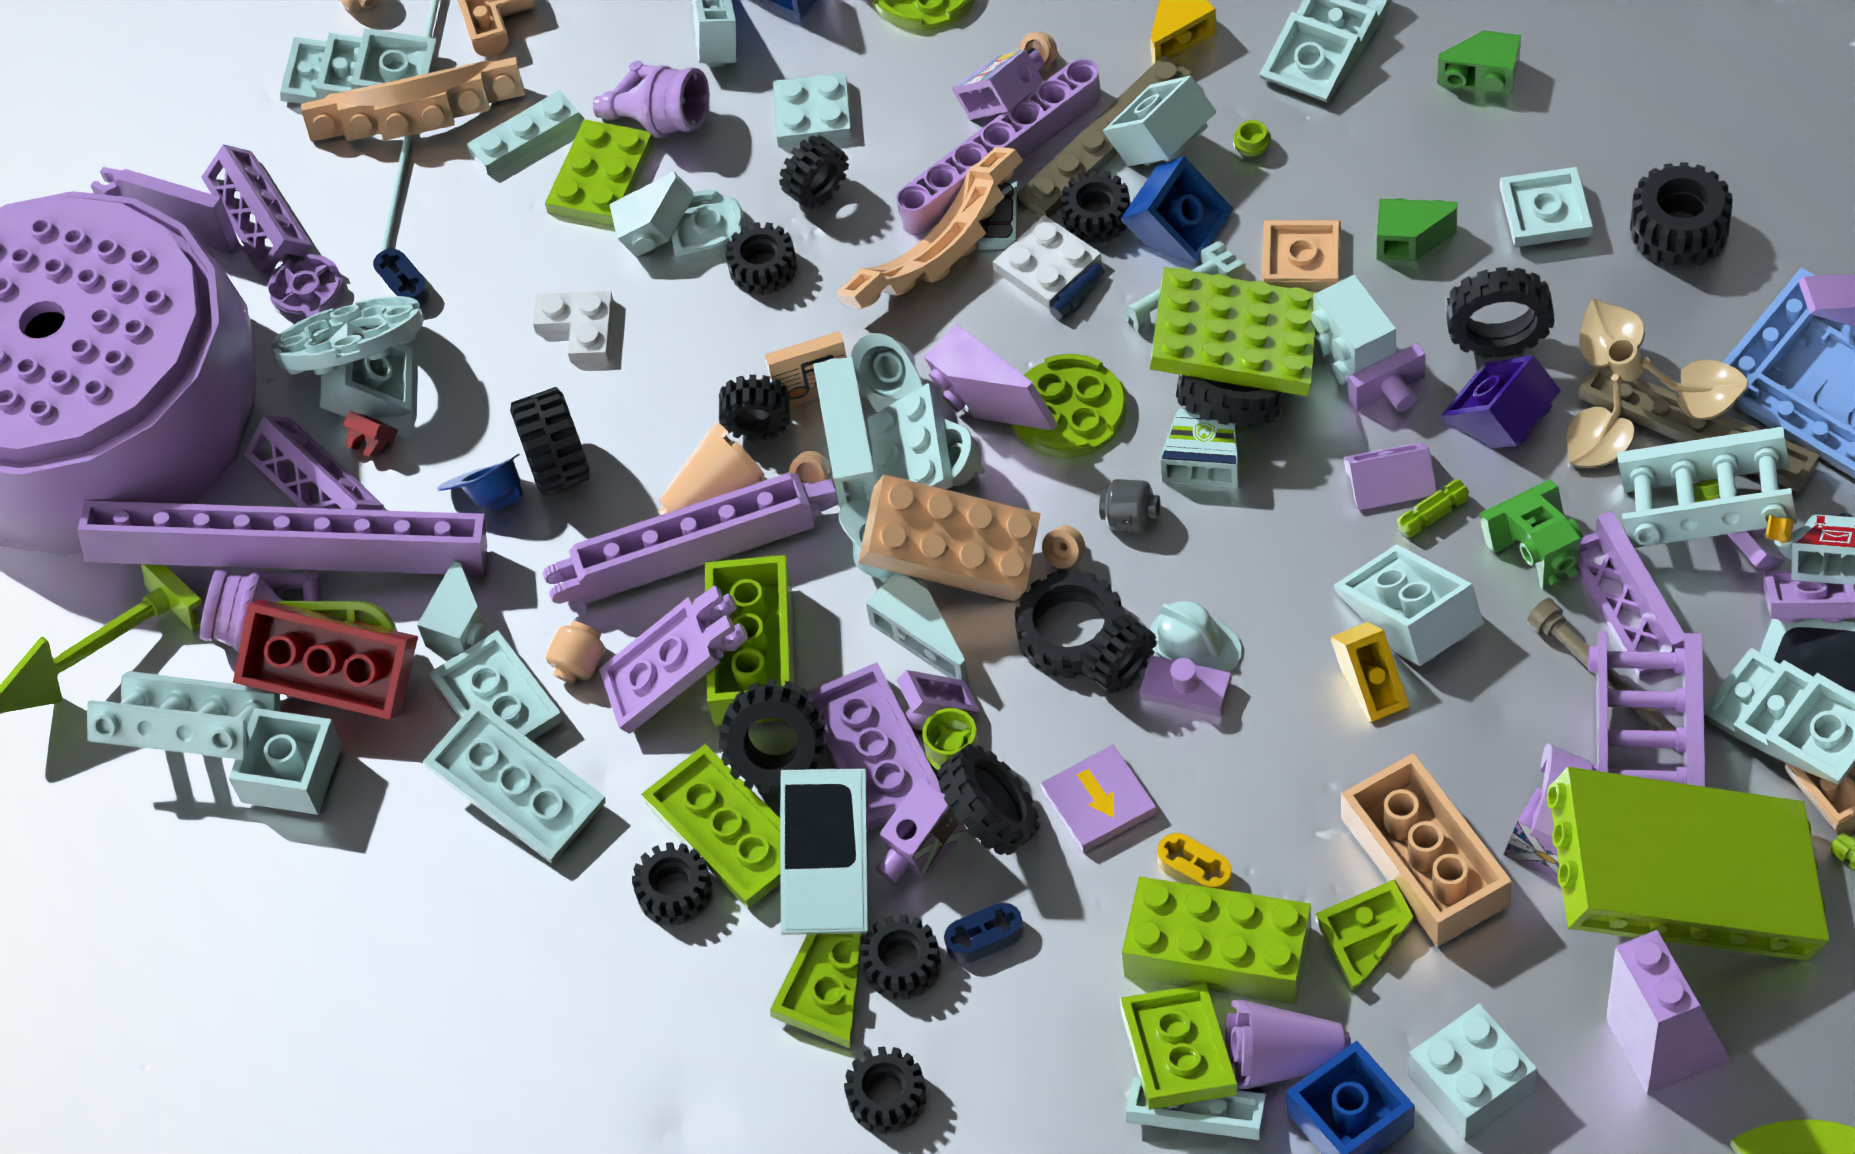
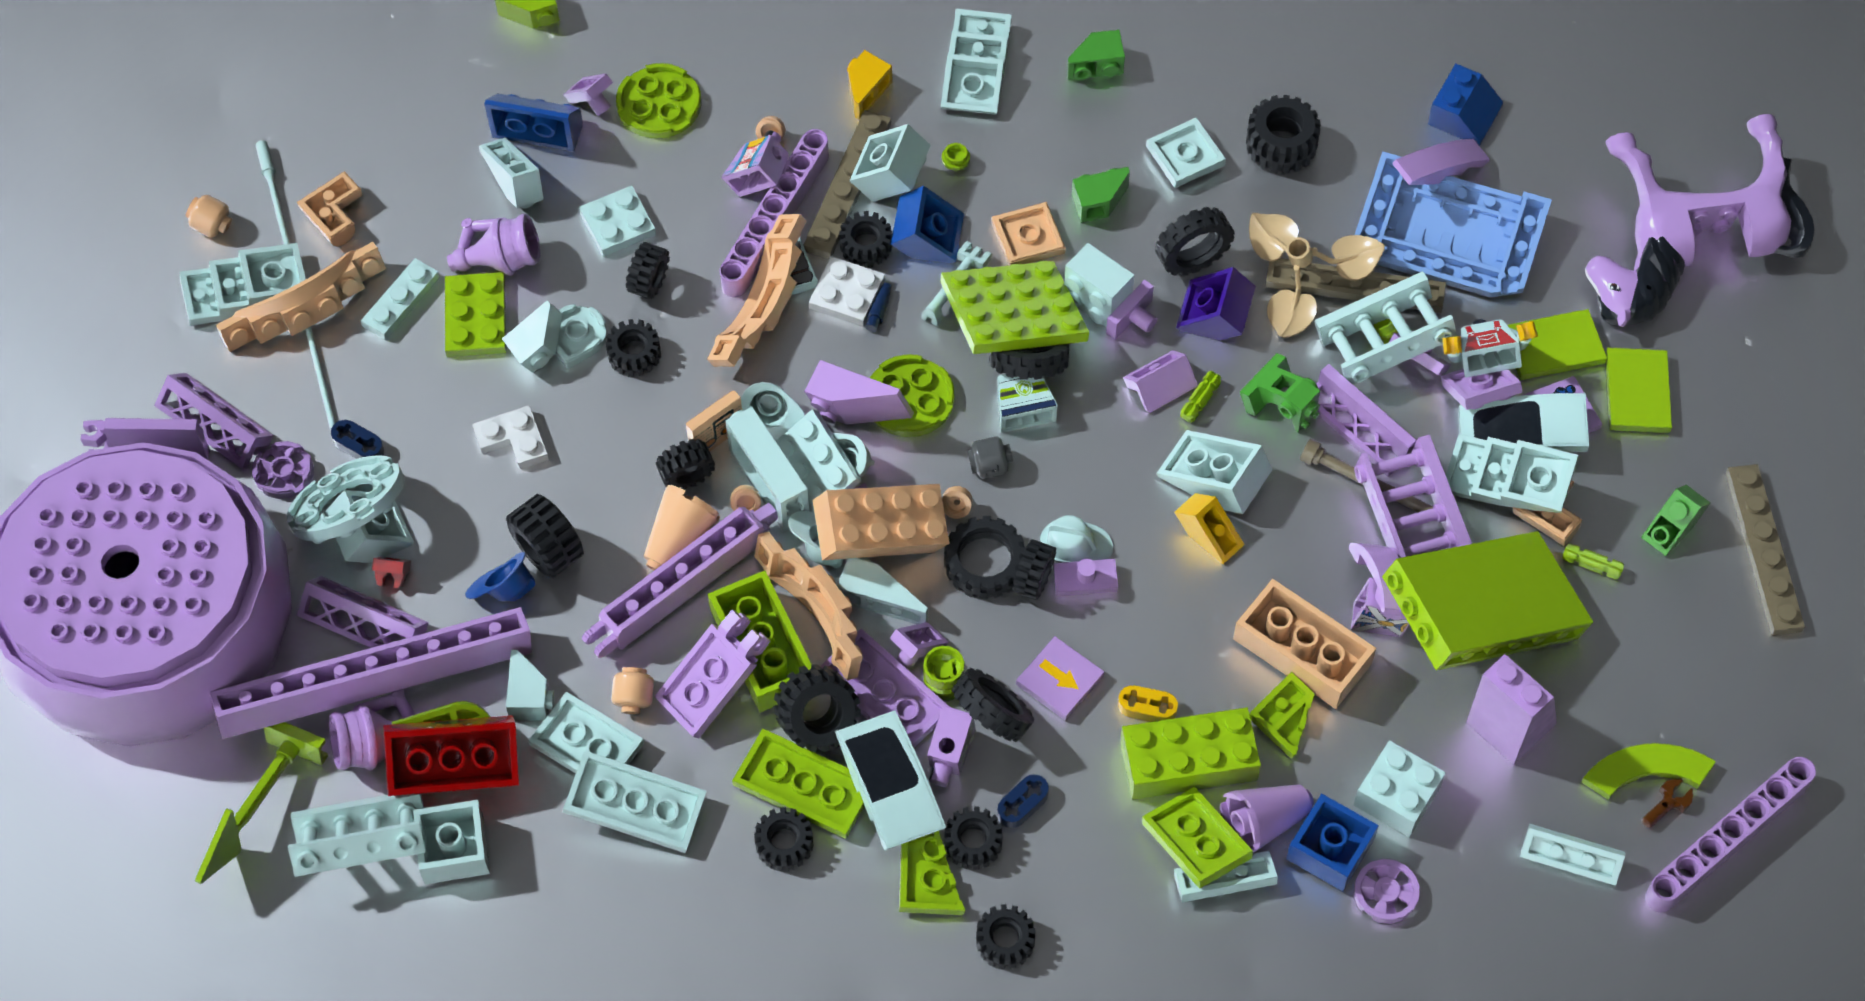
camera: 30 degrees left, 5 degrees up
none -> light nougat piece [754,531,863,681]

